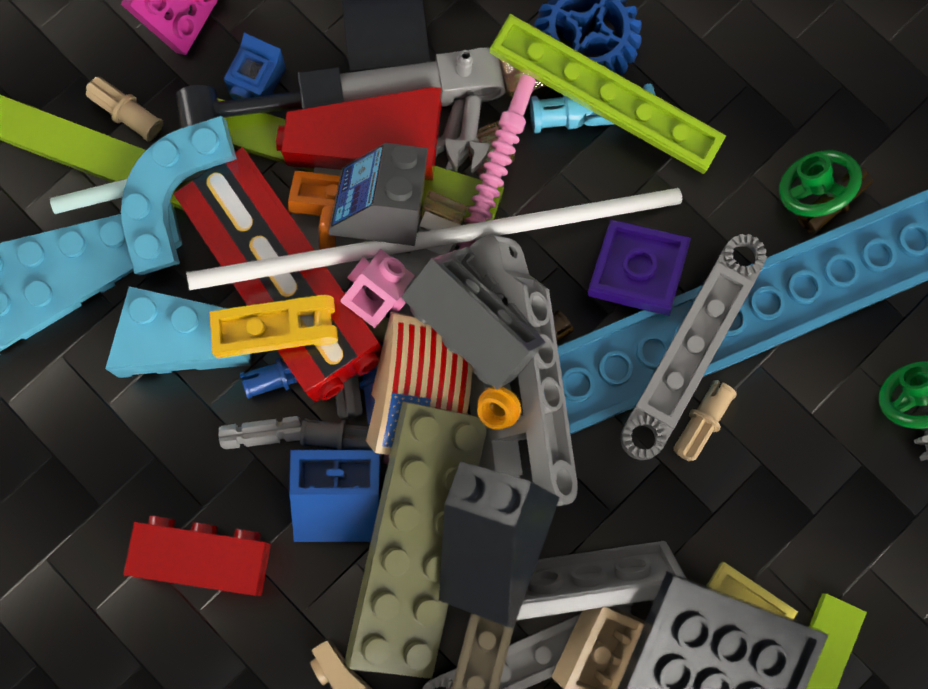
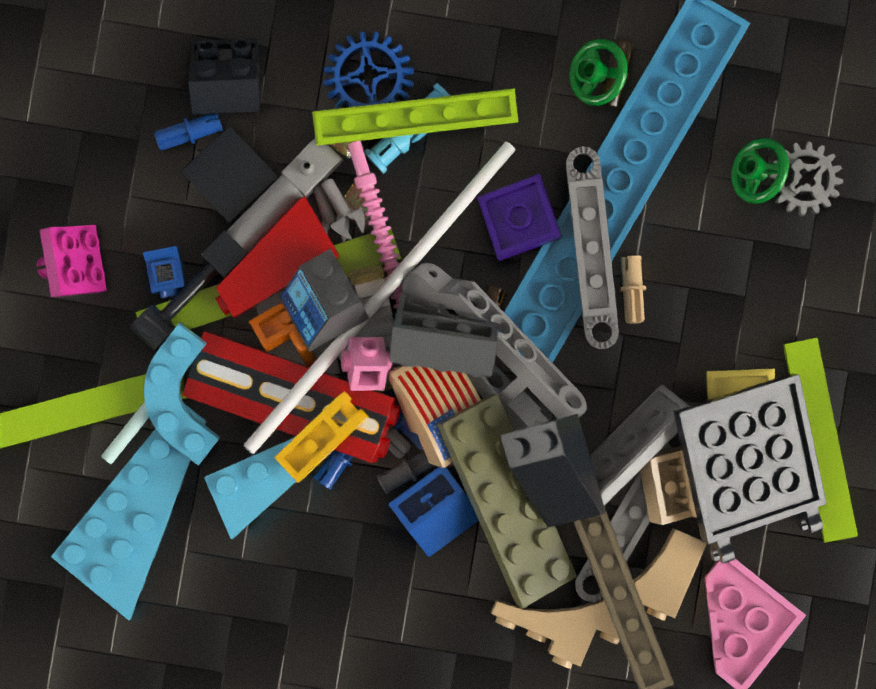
camera: 30 degrees left, 10 degrees up
tan axle [86,77,163,141] -> none
red brick [123,516,271,596] -> none
light grey axle [218,416,302,449] -> none
light orange plate [477,386,521,430] -> none

